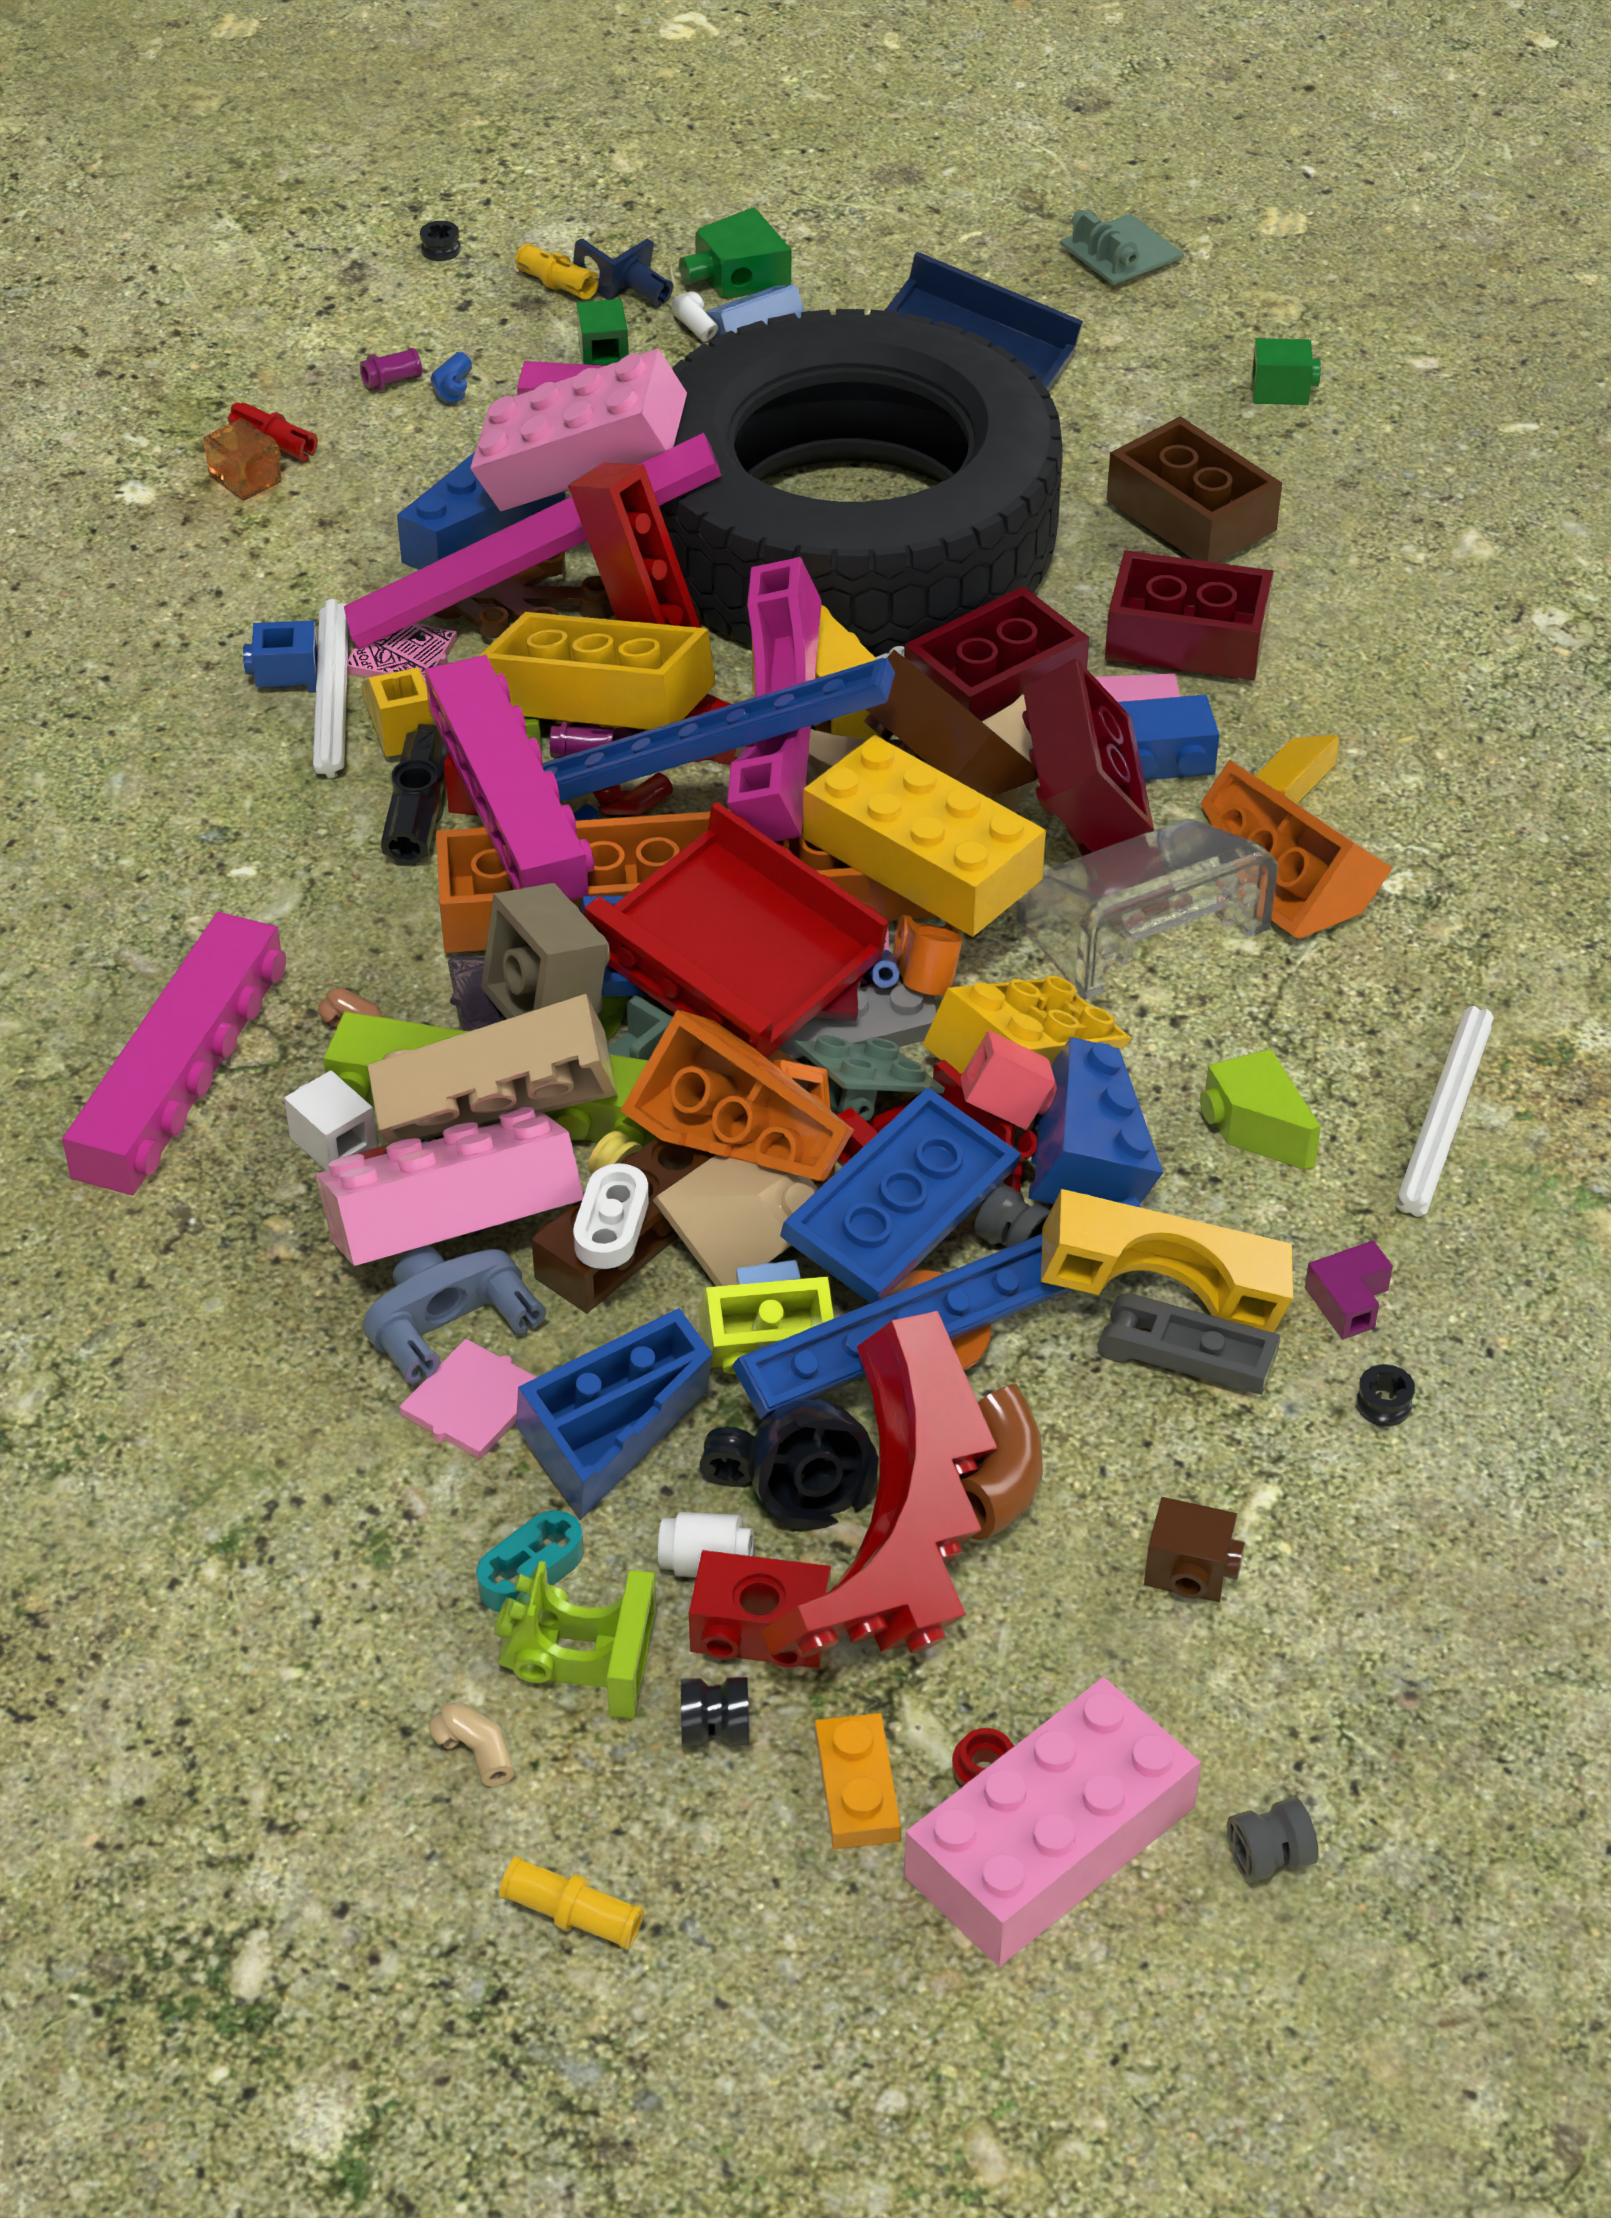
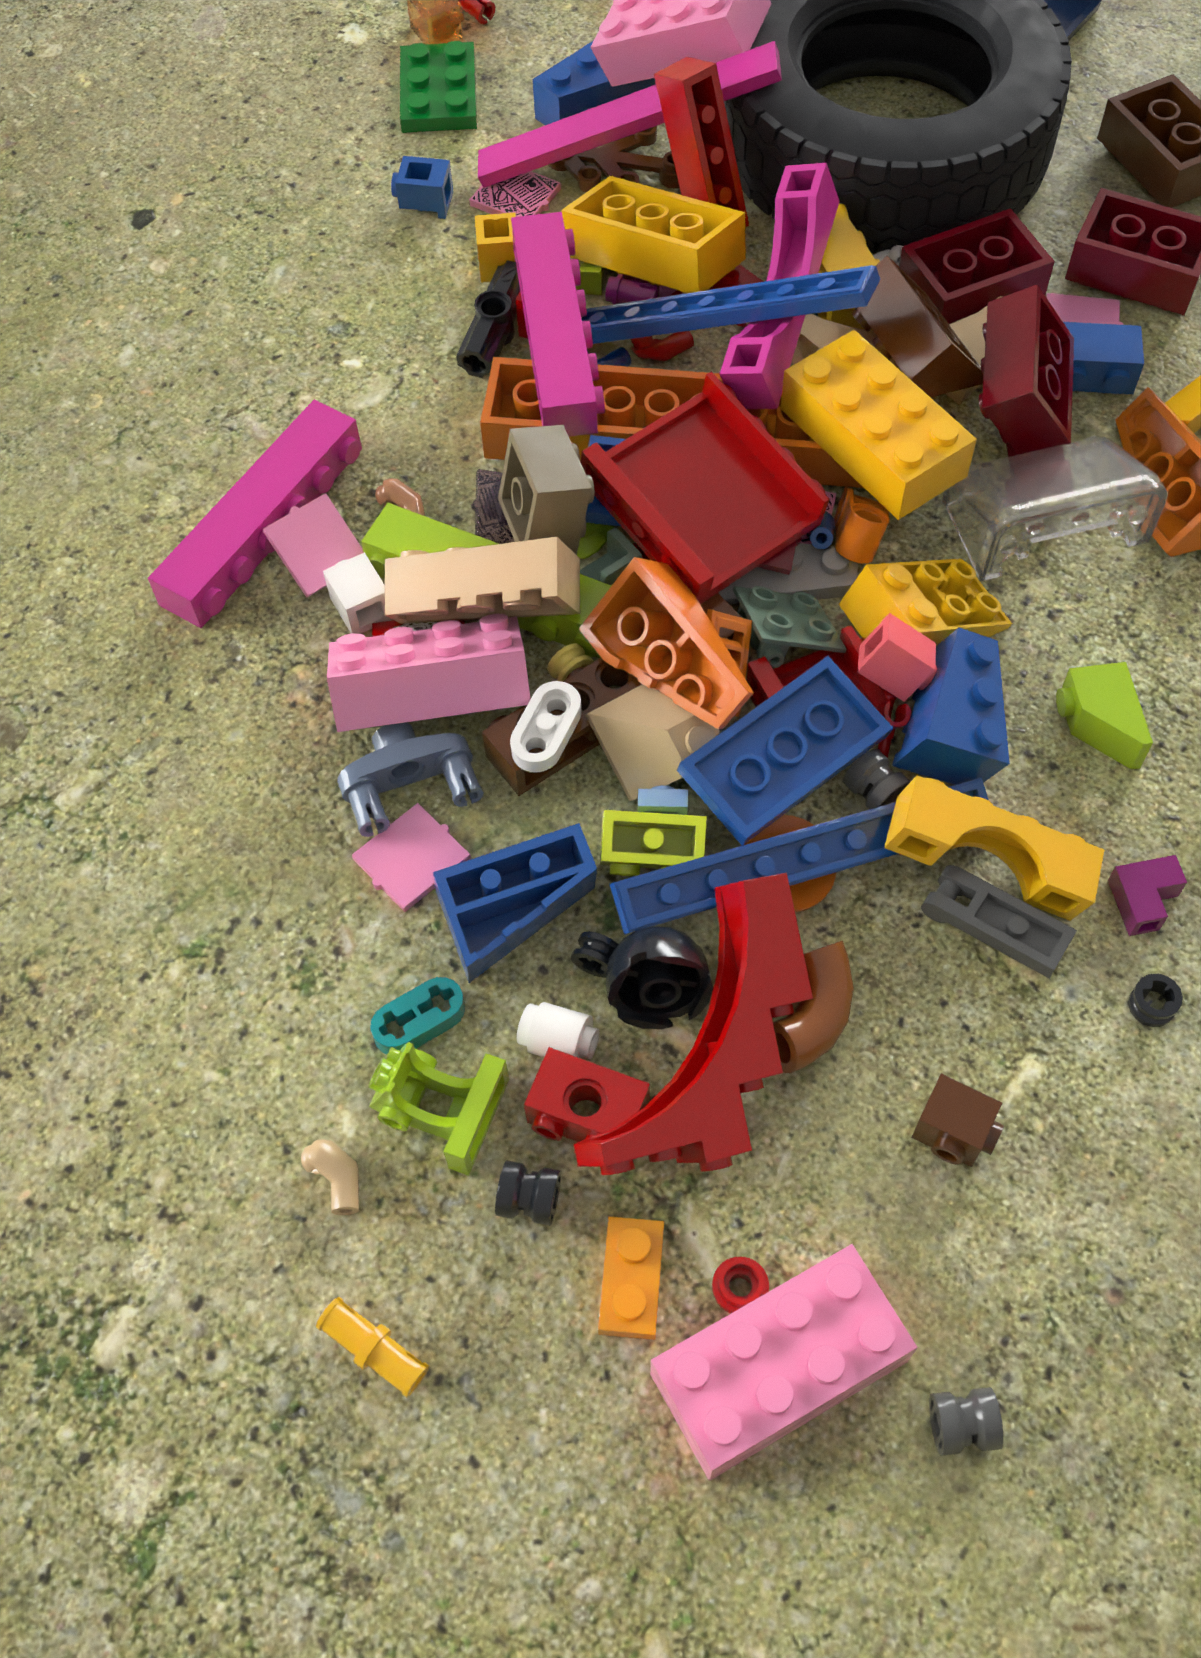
camera: 15 degrees right, 15 degrees up
white axle [313,599,349,778] -> none
none -> bright pink piece [263,493,364,598]
none -> green plate [400,41,477,133]

